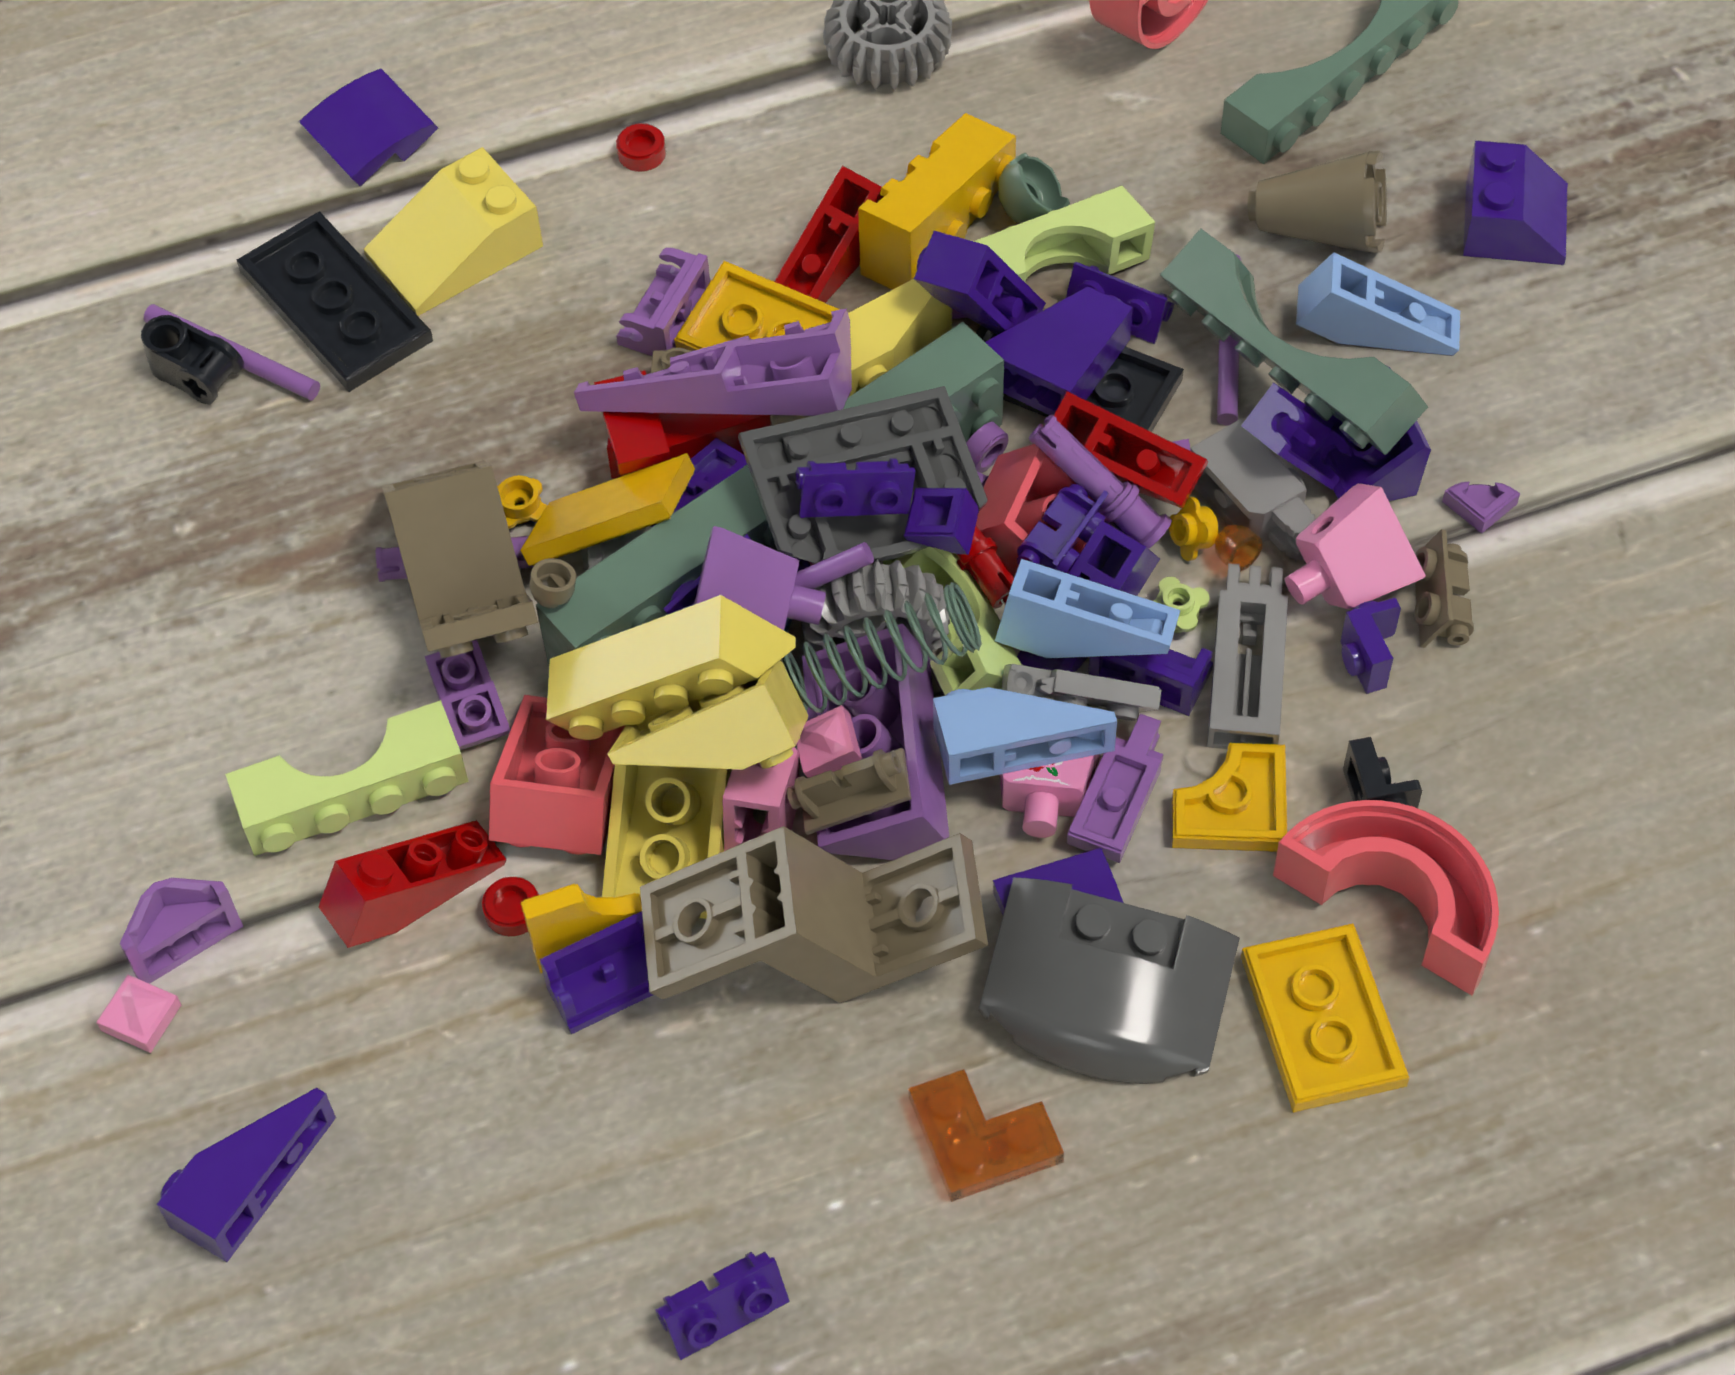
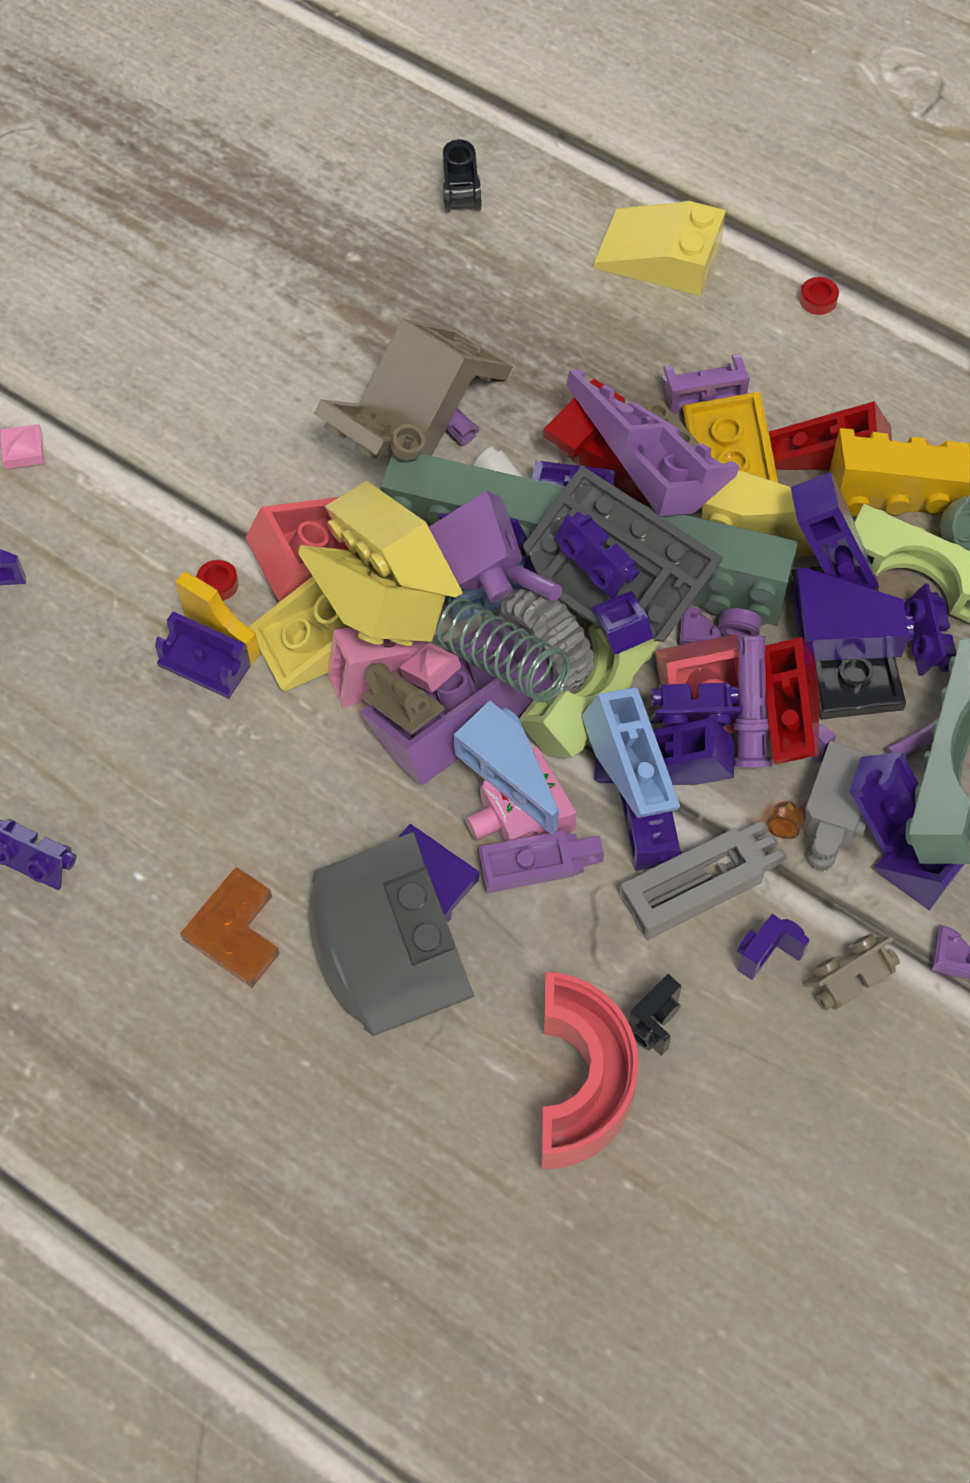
camera: 55 degrees right, 5 degrees up
medium lavender slope [120,878,243,984] -> none
medium lavender bar [144,304,320,400] -> none
yellowish green arch [225,700,469,856] -> none
black tile [236,211,433,392] -> none
dark purple slope [299,68,438,187] -> none
red slope [318,820,507,948] -> none
medium lavender slope [425,639,511,750] -> none
yellow plate [497,475,547,529] -> none
yellow tile [520,453,695,566] -> none
dark tan bracket [640,826,988,1003] -> none
red pin [956,526,1014,609] -> none
light grey hinge [1001,664,1161,721] -> none
yellowish green plate [1153,577,1210,633] -> none
yellow plate [1169,497,1218,561] -> none
yellow tile [1172,743,1287,852] -> none
yellow tile [1241,923,1410,1113] -> none
bright pink torso [1285,483,1426,609] -> none

